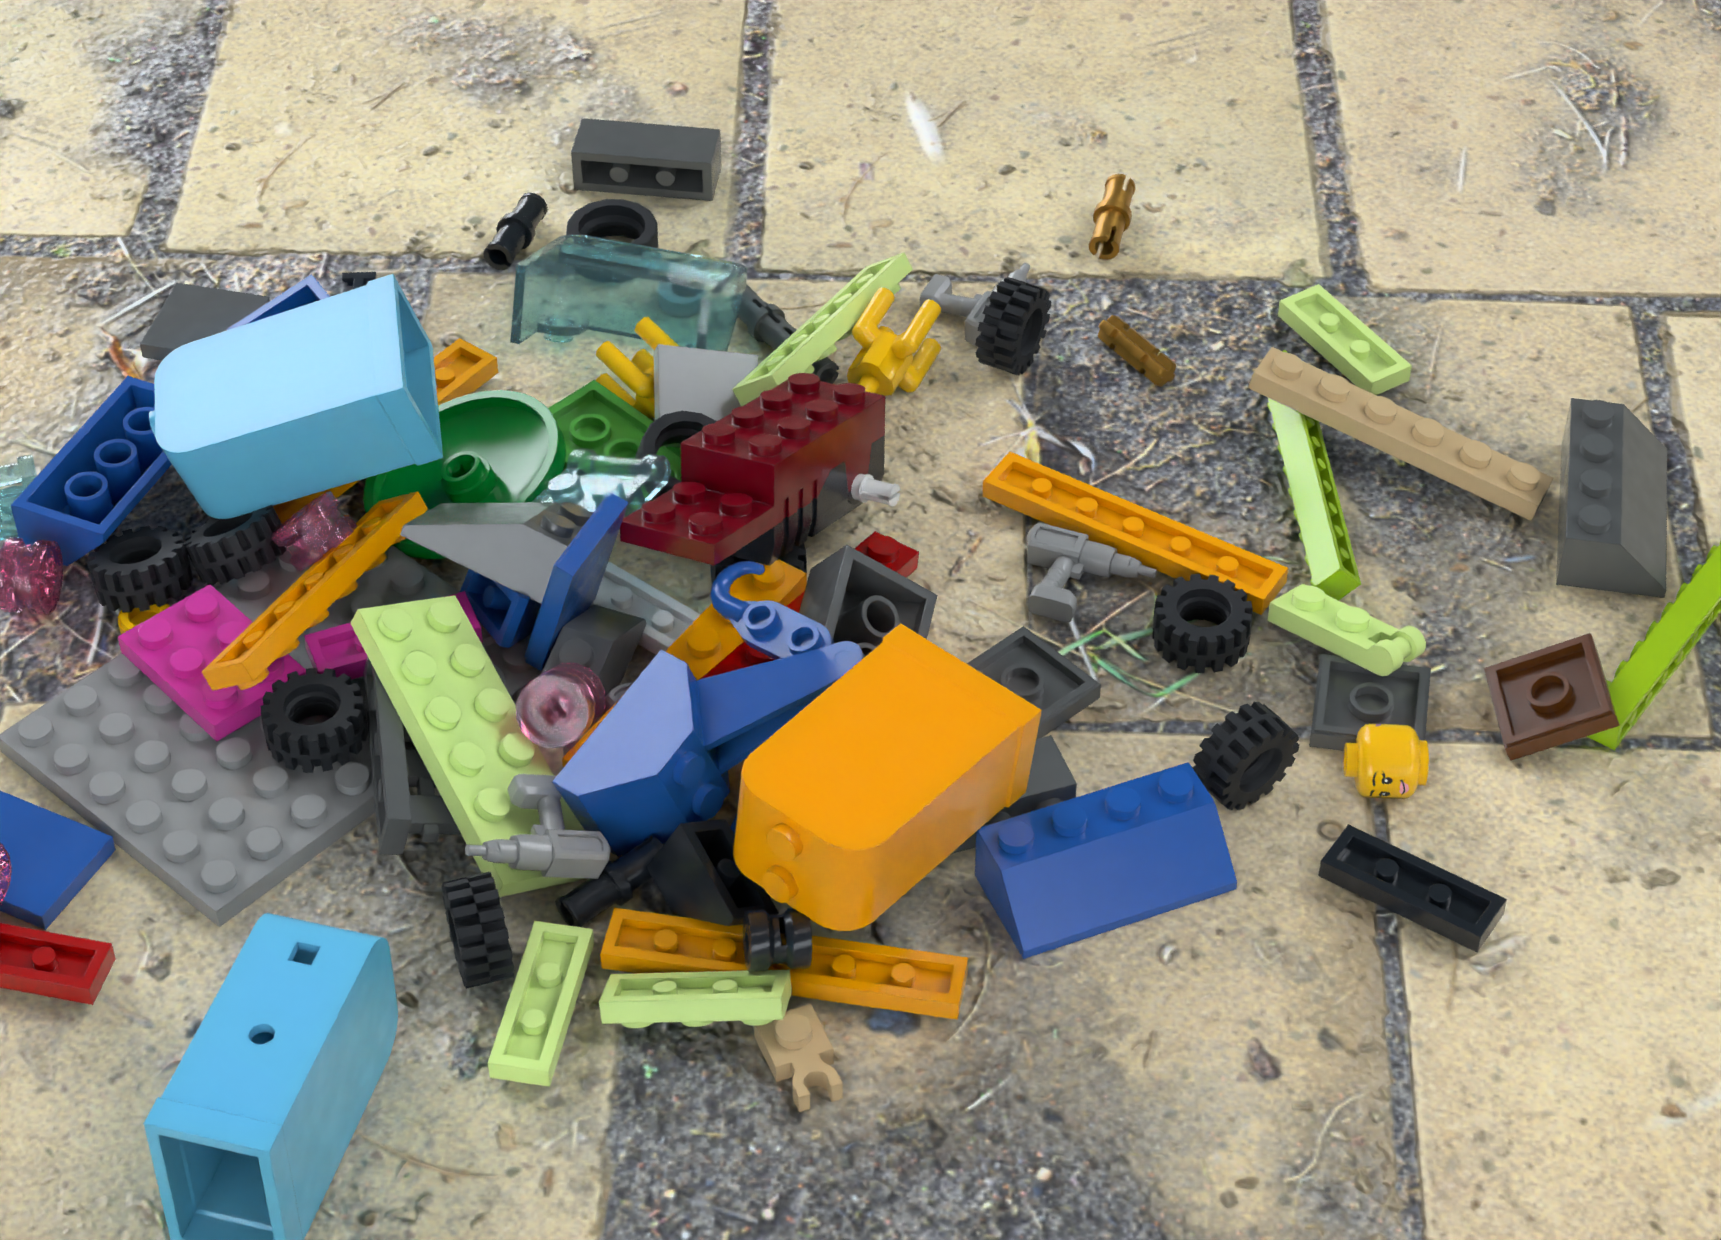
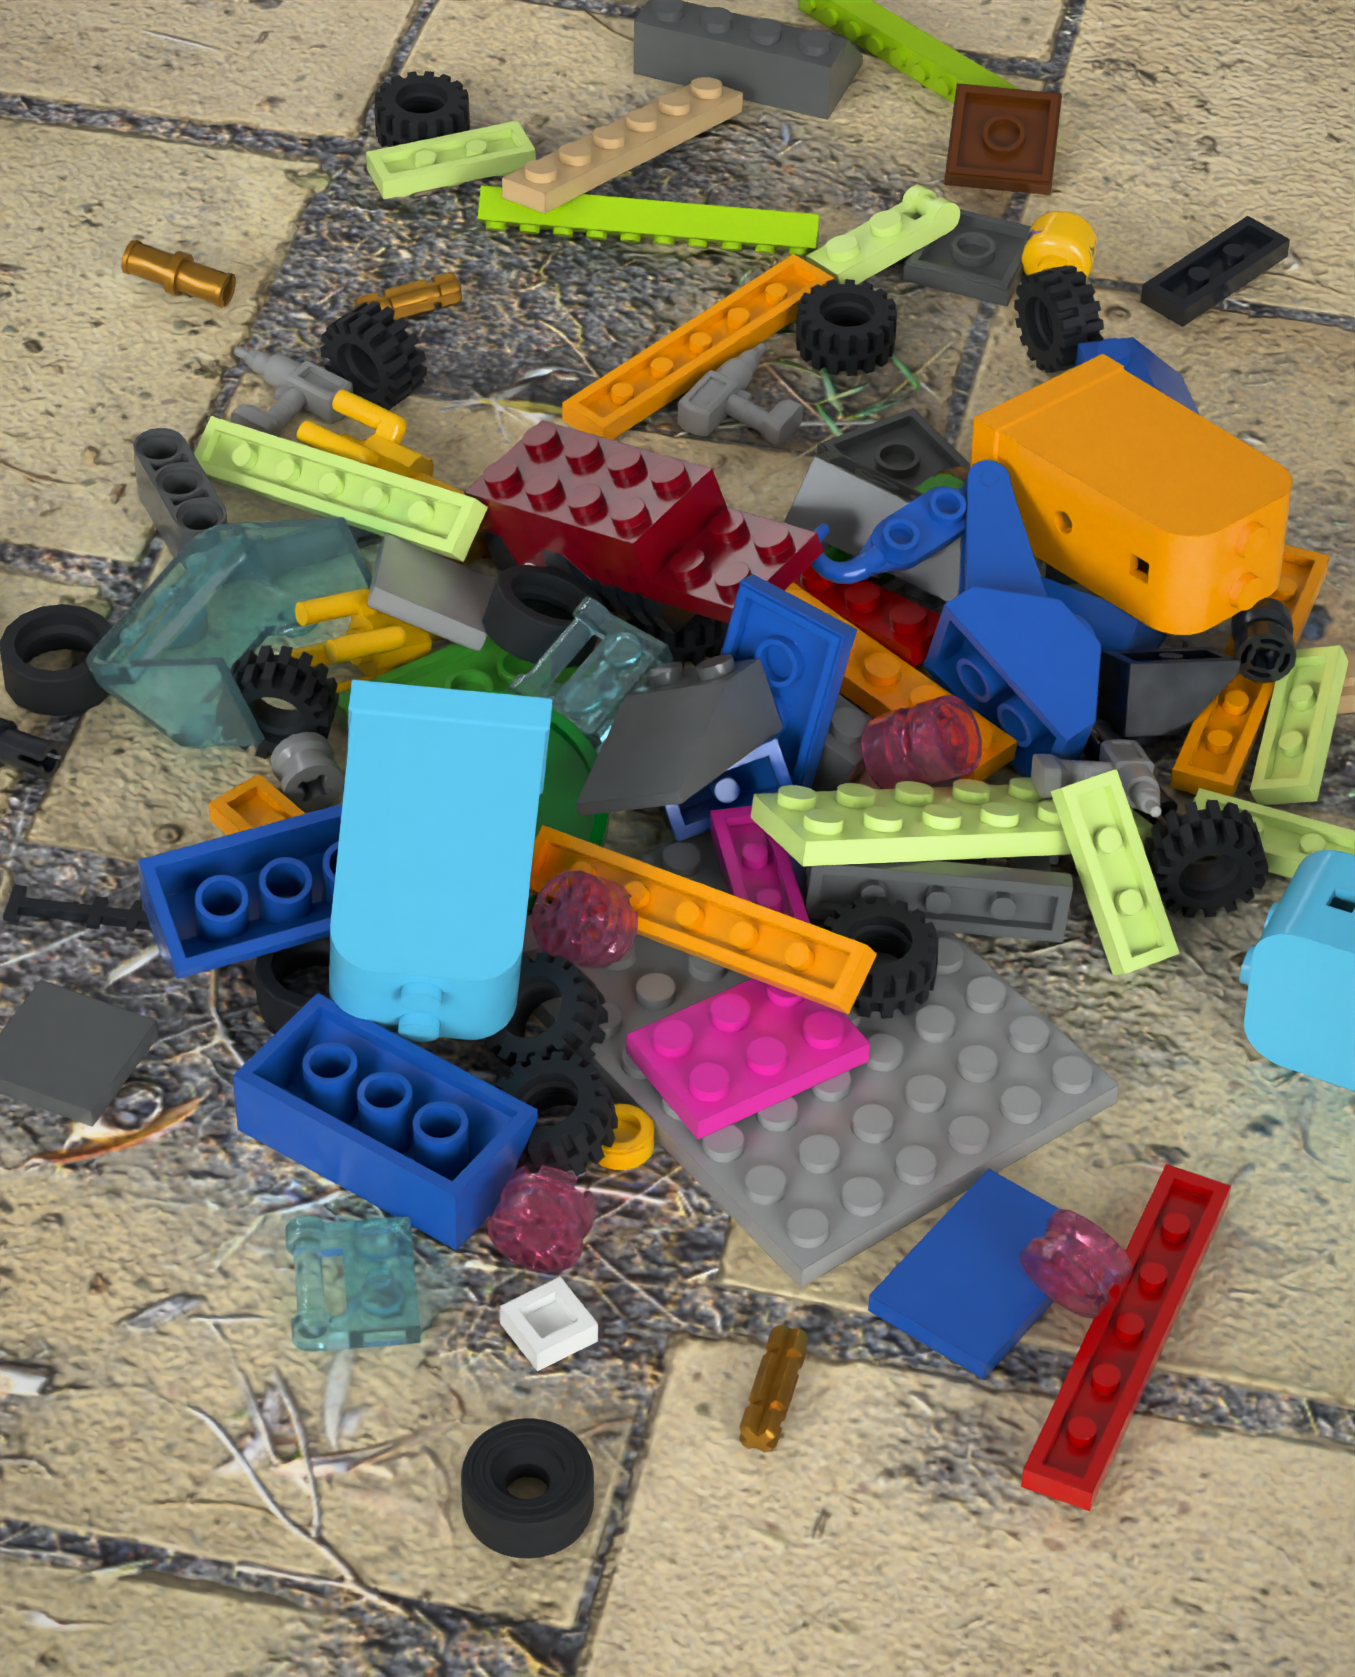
camera: 80 degrees left, 0 degrees up
none -> dark grey beam [133,428,229,577]
none -> black tyre [219,645,339,759]
none -> light grey wheel [271,732,344,812]
none -> black tyre [375,71,470,147]
none -> yellowish green plate [1050,769,1180,976]

